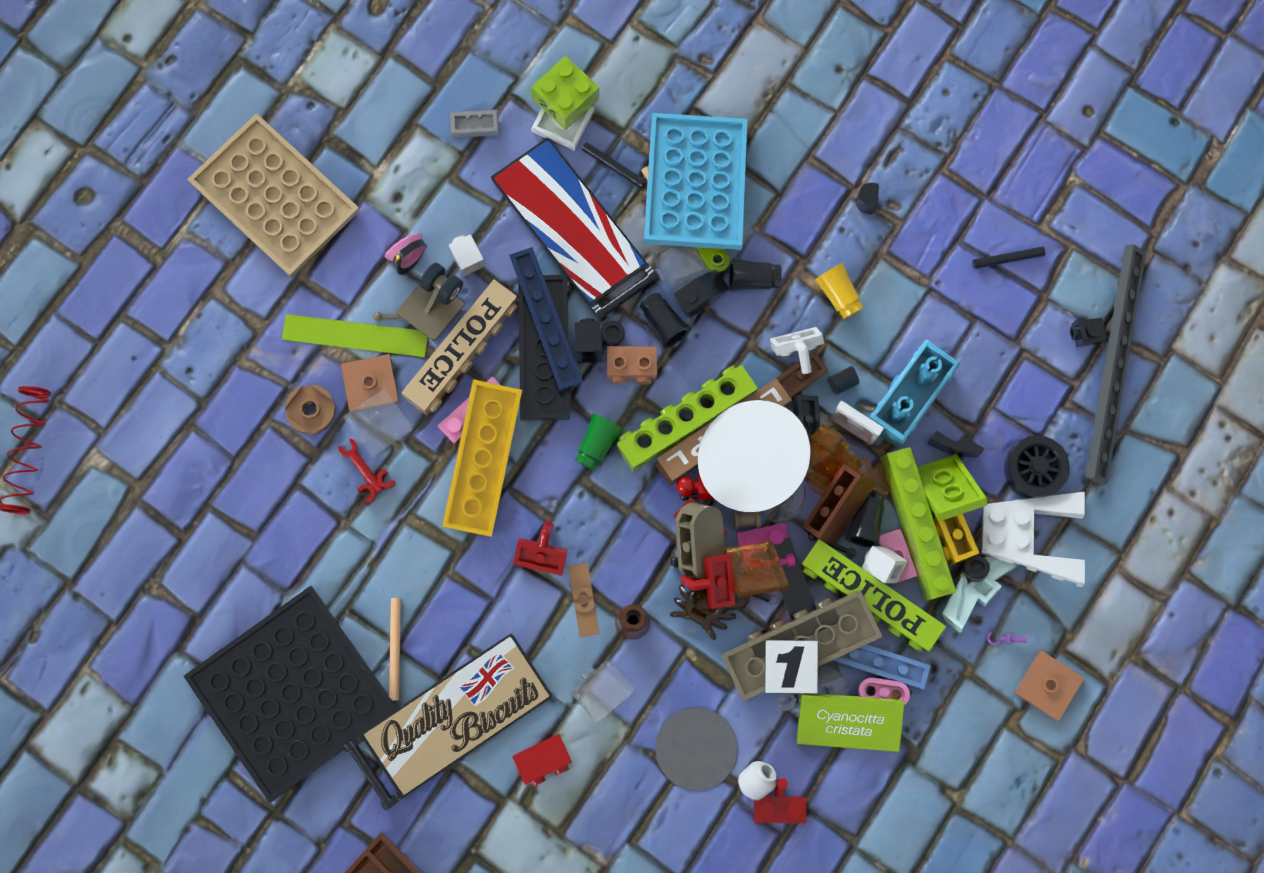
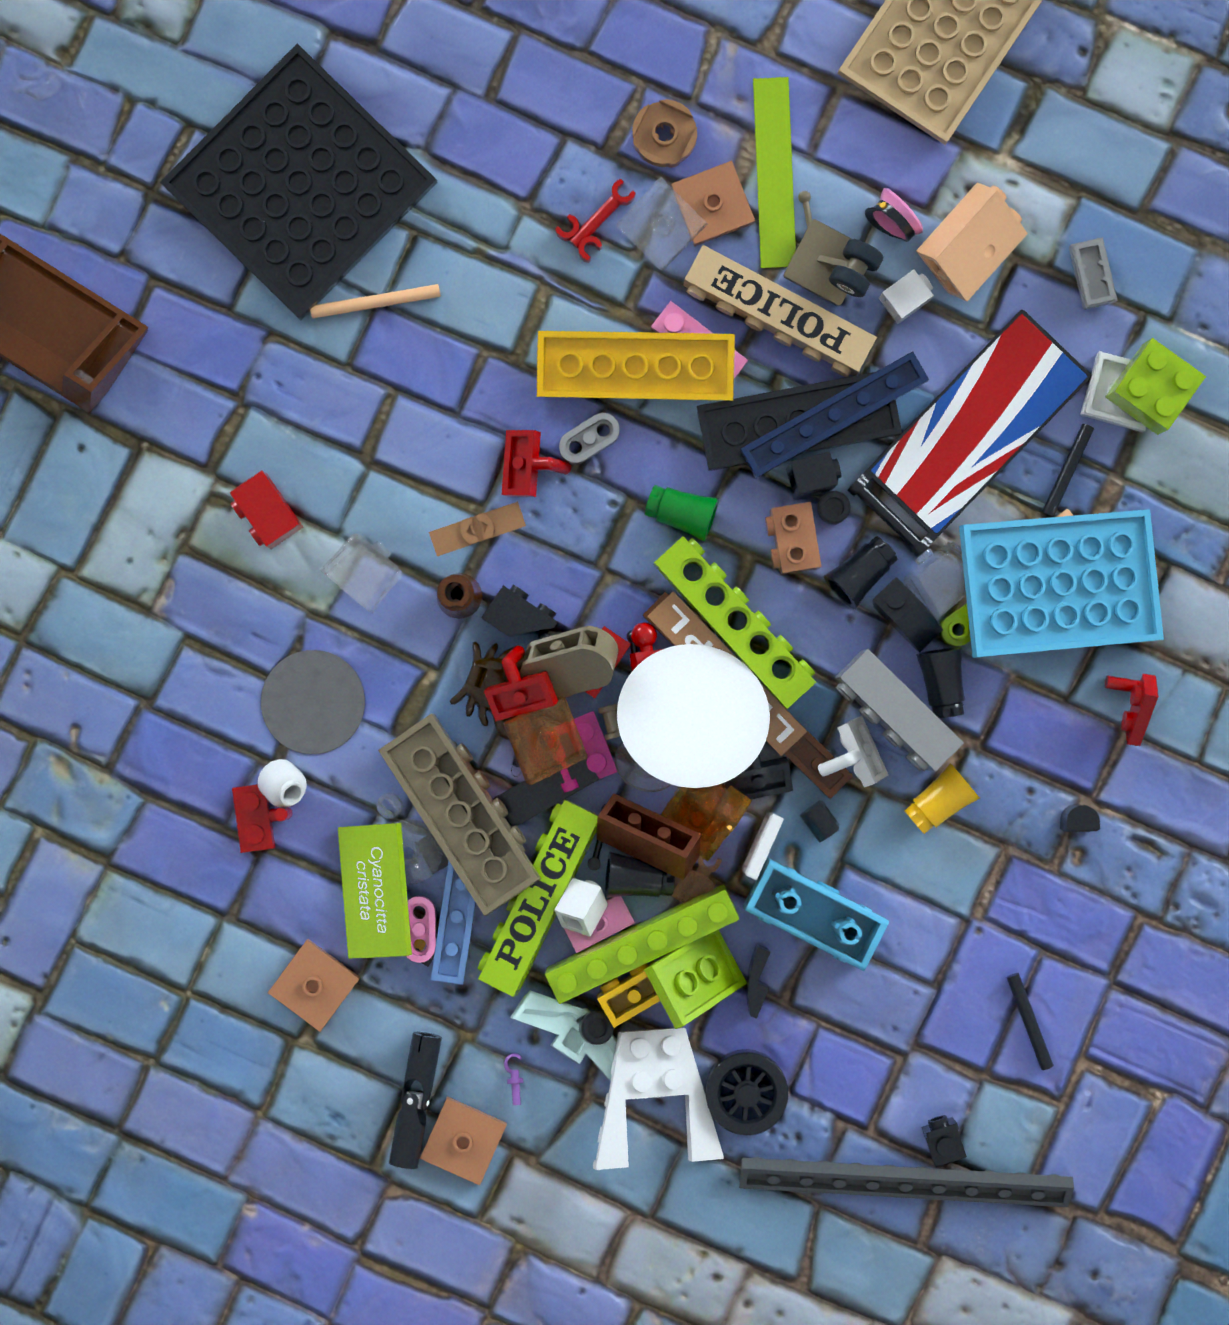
camera: 90 degrees right, 10 degrees up
flag [342,633,552,810] -> none
white tile [765,640,818,693] -> none
none -> nougat plate [268,939,361,1032]
none -> black piece [389,1031,442,1169]
none -> black slope [481,584,559,637]
none -> light grey plate [559,413,620,464]
none -> light grey brick [834,649,964,772]
none -> light nougat piece [916,182,1028,301]
none -> red plate [1105,674,1159,746]

